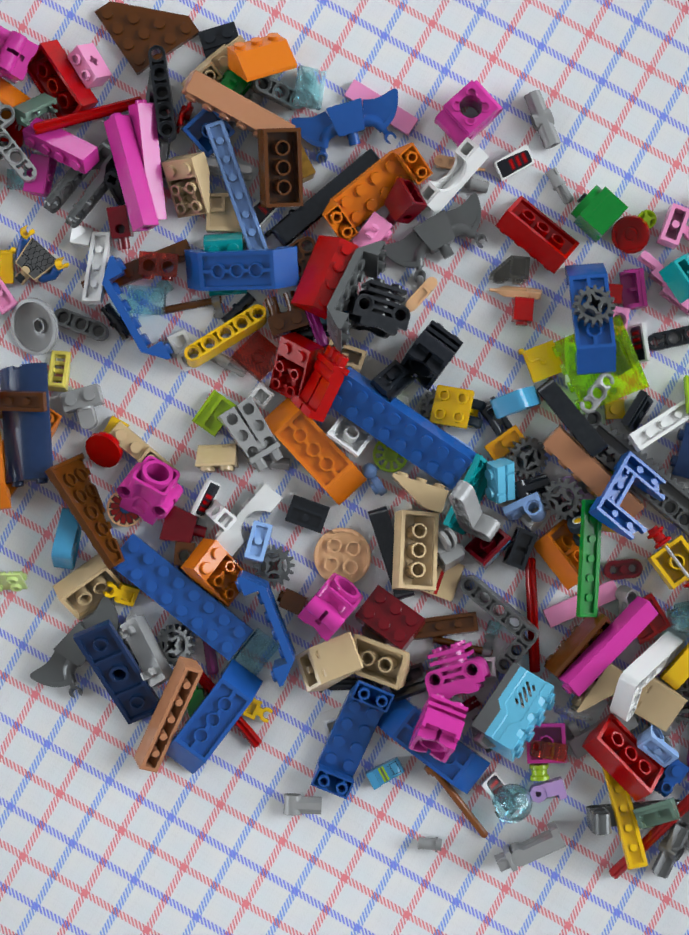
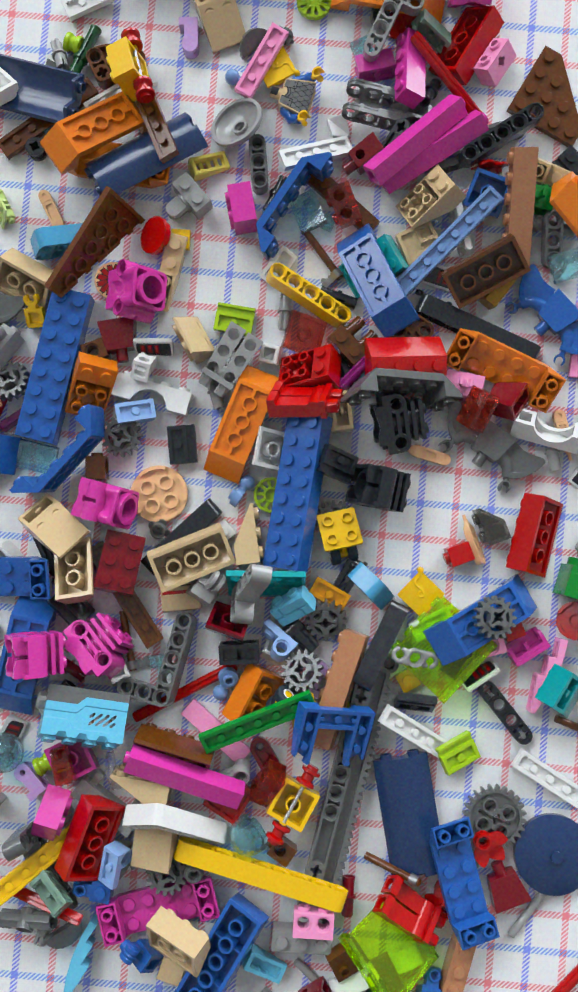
camera: 65 degrees right, 0 degrees up
none -> dark pink brick [31,784,73,841]
none -> light nougat piece [38,190,65,226]
none -> dark grey plate [148,519,170,539]
none -> medium blue plate [213,667,238,700]
none -> dark pink brick [225,181,258,236]
none -> clear red brick [249,759,287,808]
none -> black pin [419,78,442,107]
none -> clear red brick [456,385,501,434]

